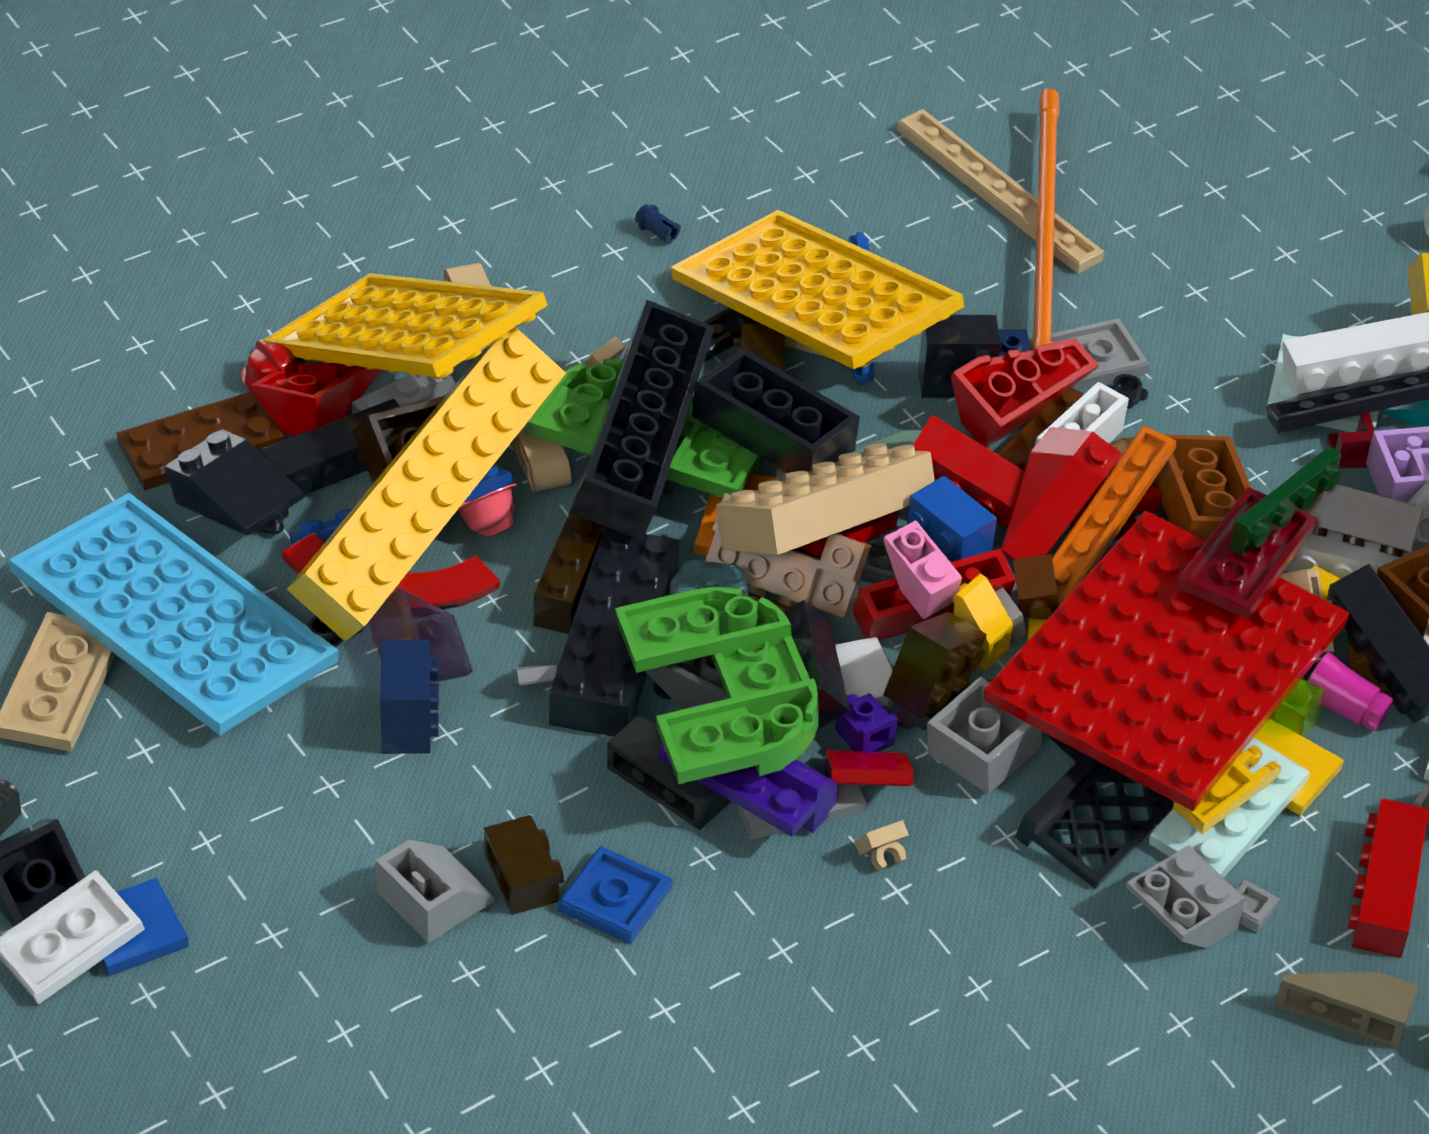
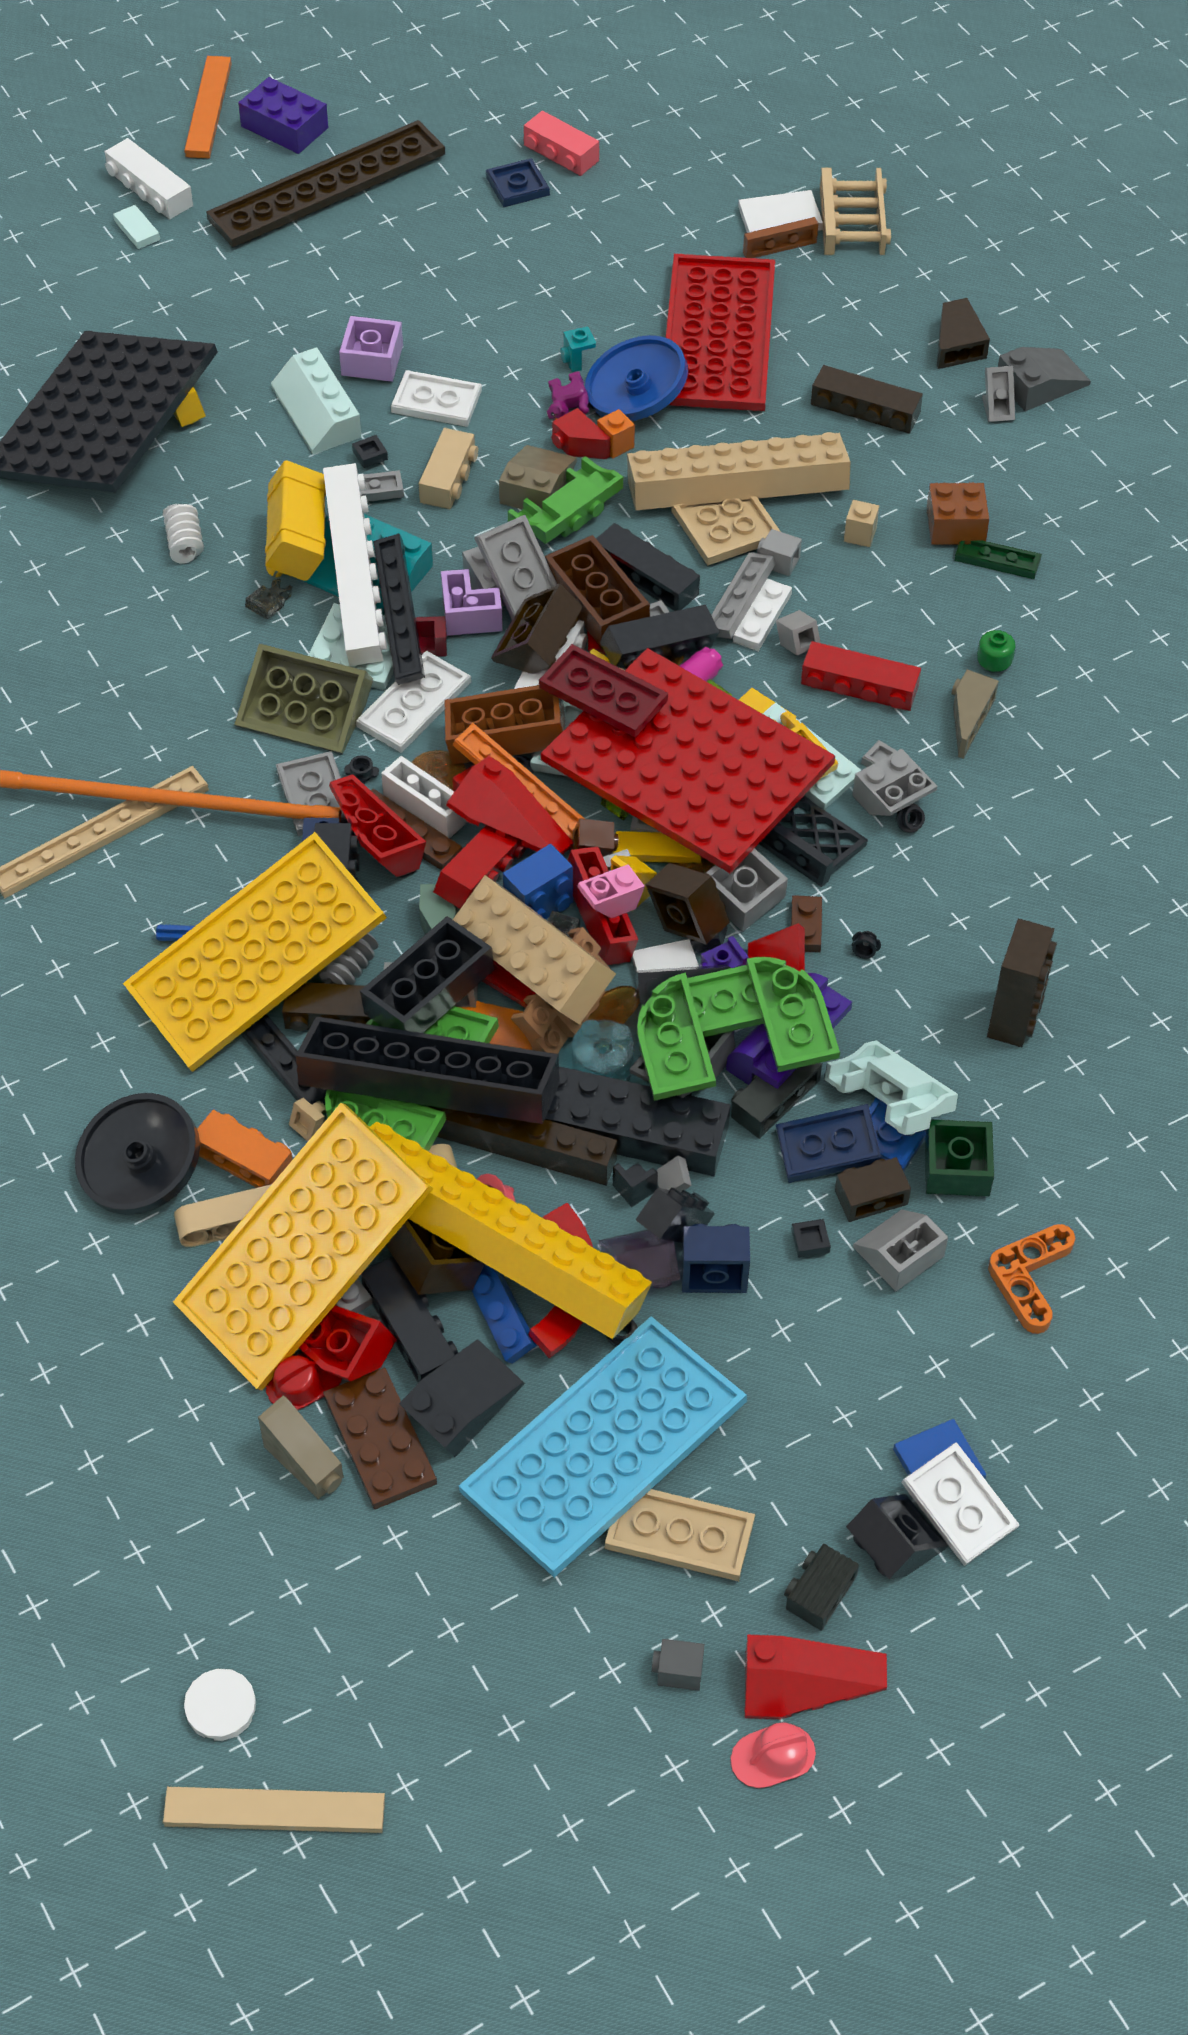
camera: 85 degrees left, 10 degrees up
dark blue pin [635,204,681,244] -> none
tan tile [854,820,909,870] -> none
dark green plate [1230,446,1342,556] -> none
none -> black dish [75,1093,200,1215]
none -> orange brick [197,1109,293,1188]
none -> olive slope [234,643,373,754]
none -> clear smoke plate [245,578,292,619]
none -> dark tan slope [258,1395,344,1500]
none -> light grey piece [318,933,379,985]
none -> white tile [356,651,471,753]
none -> black panel [612,1163,658,1207]
none -> black brick [635,1187,715,1243]
none -> dark blue tile [775,1104,881,1183]
none -> reddish brown plate [791,895,822,952]
none -> black plate [791,1219,831,1258]
none -> light aqua bracket [825,1040,958,1135]
none -> black plate [852,931,881,959]
none -> black plate [896,803,925,833]
none -> dark green brick [925,1119,994,1196]
none -> dark brown brick [987,918,1057,1048]
none -> orange beam [988,1224,1075,1334]

